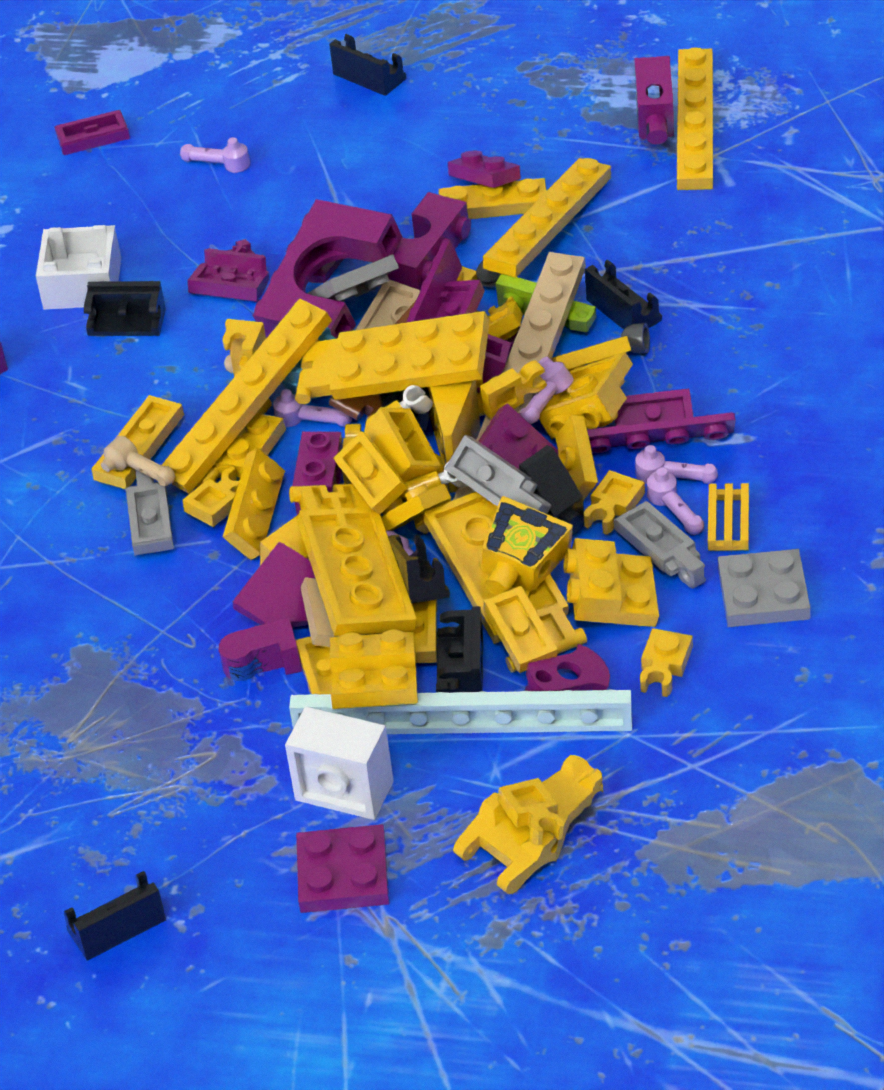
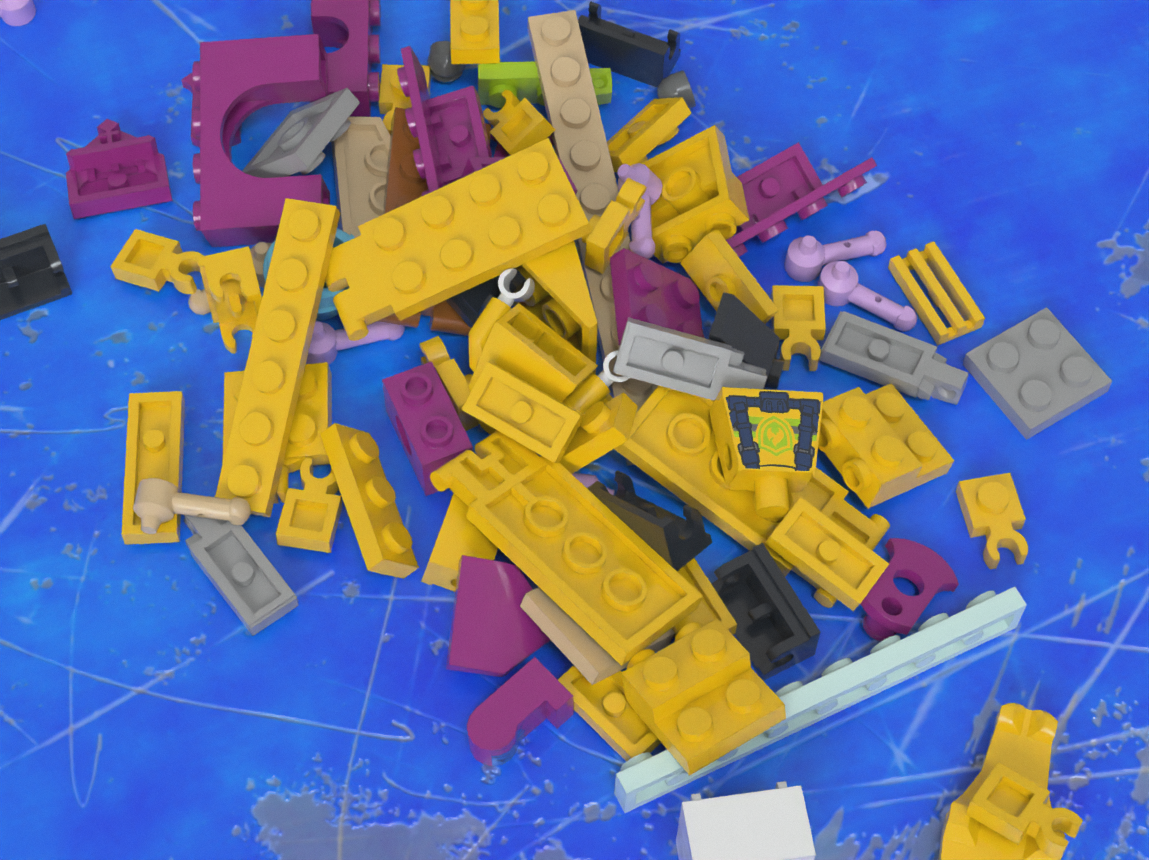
camera: 35 degrees left, 15 degrees up
none -> yellow plate [110,229,204,294]

